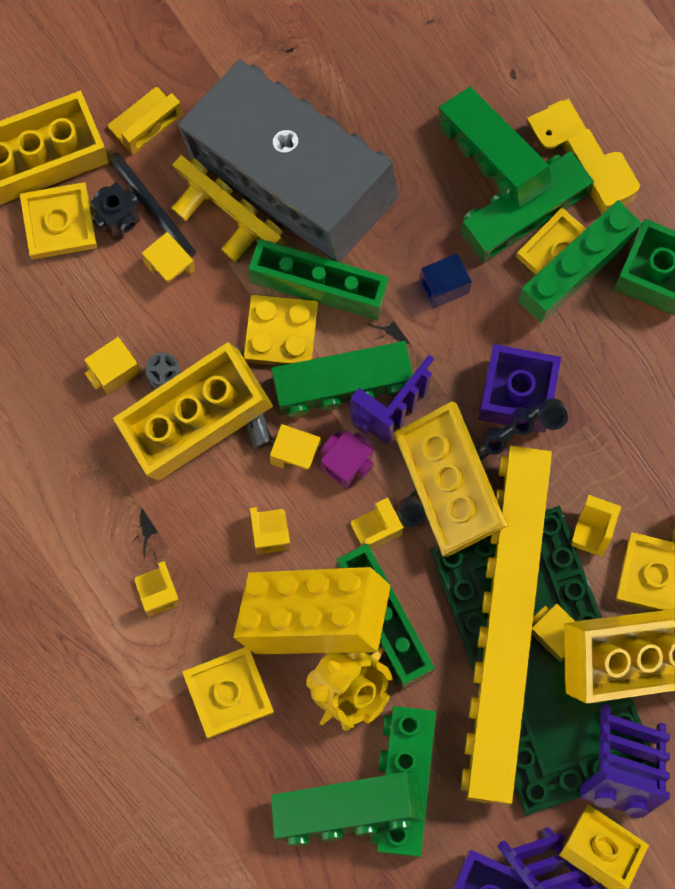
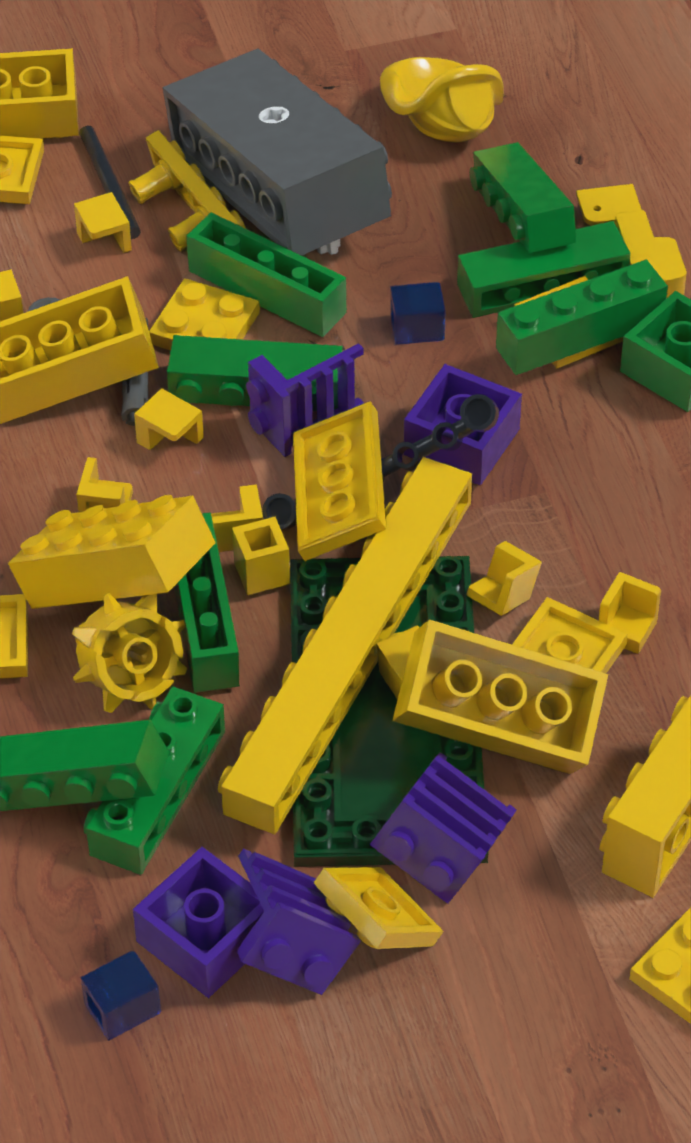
camera: 20 degrees right, 25 degrees down
black brick [90,182,141,240] -> none
yellow panel [108,87,183,155] -> none
magenta brick [318,430,374,490] -> none
none -> yellow brick [232,517,290,595]
none -> yellow piece [380,57,504,142]

